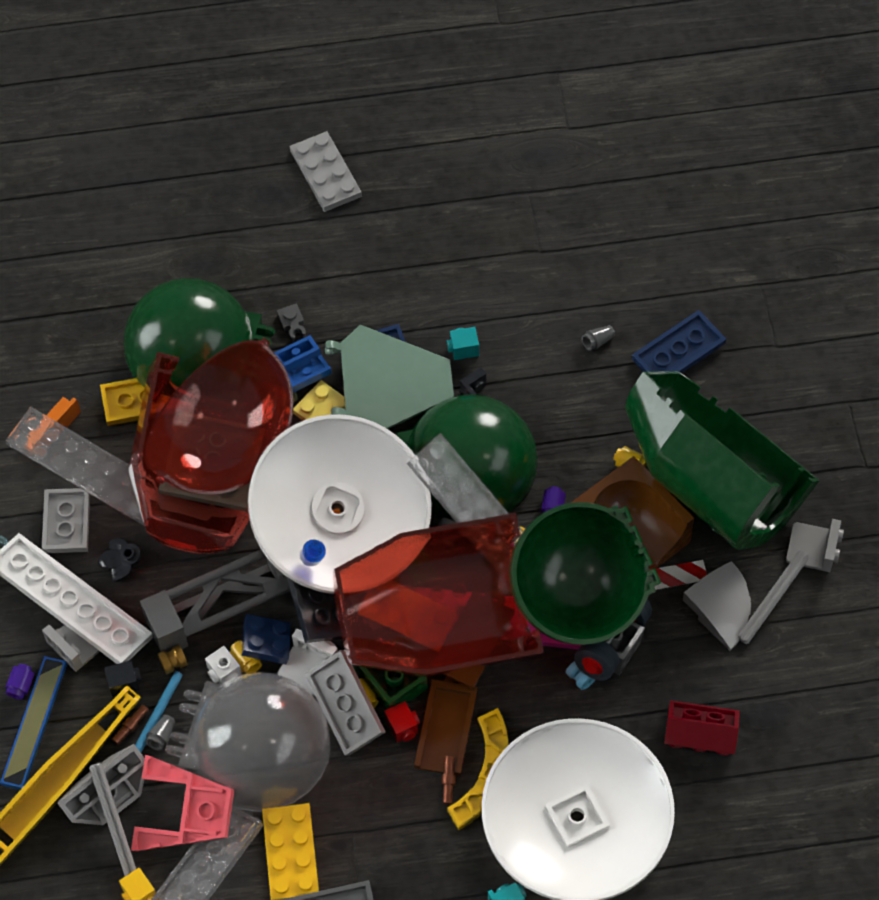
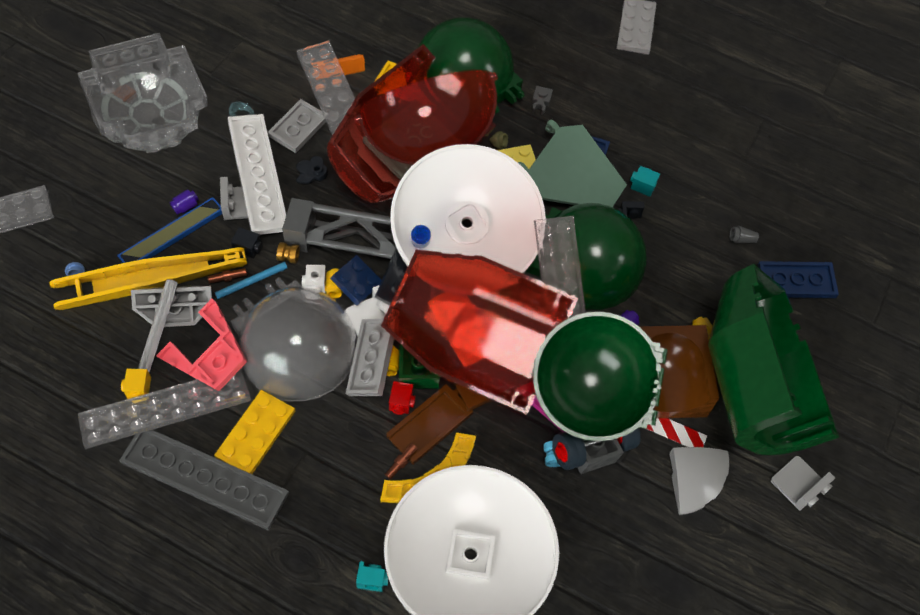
camera: 30 degrees right, 0 degrees up
dark grey cone [146,715,175,751] -> none
blue brick [272,335,332,392] -> none
dark red slope [664,700,740,755] -> none
light grey axle [738,550,809,644] -> none

